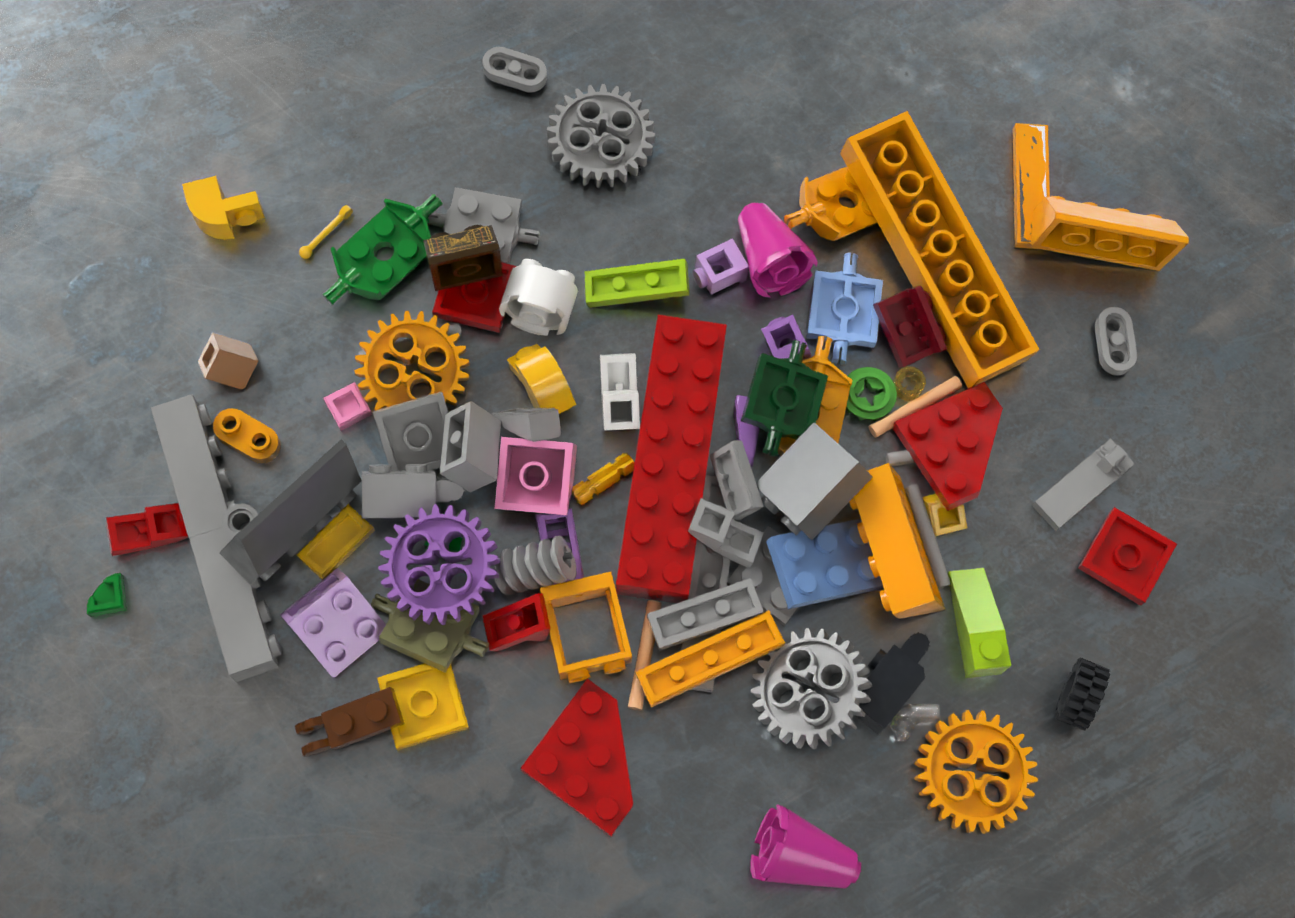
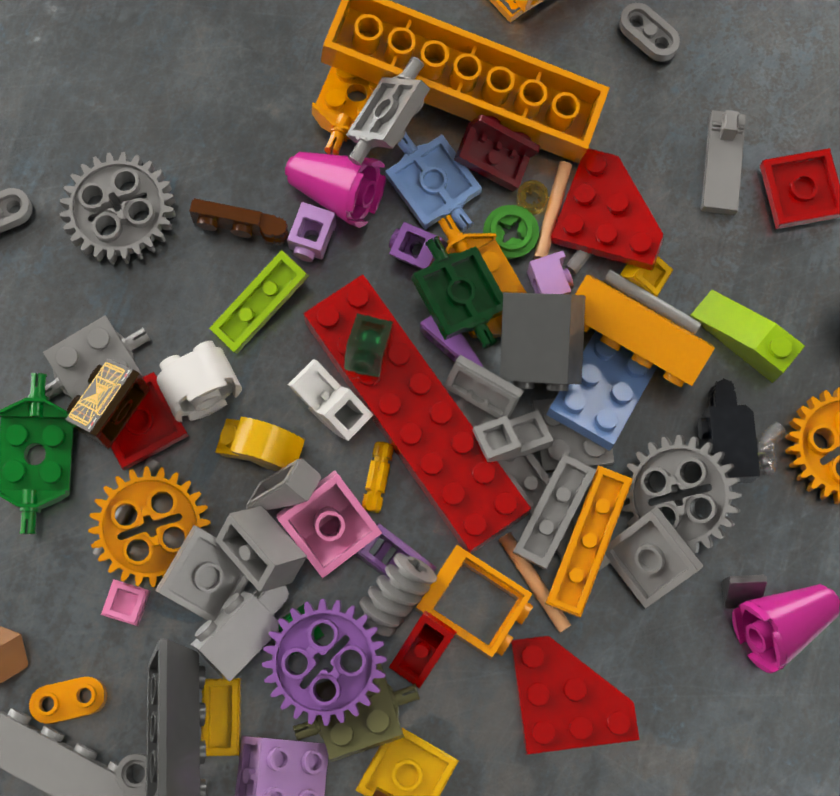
camera: 40 degrees left, 5 degrees up
none -> reddish brown hinge [189,198,289,246]
none -> clear green bracket [344,313,393,377]
none -> light grey plate [346,57,430,166]
none -> lavender brick [527,251,574,294]
none -> light grey plate [605,506,704,609]
none -> flat silver slope [722,574,767,609]

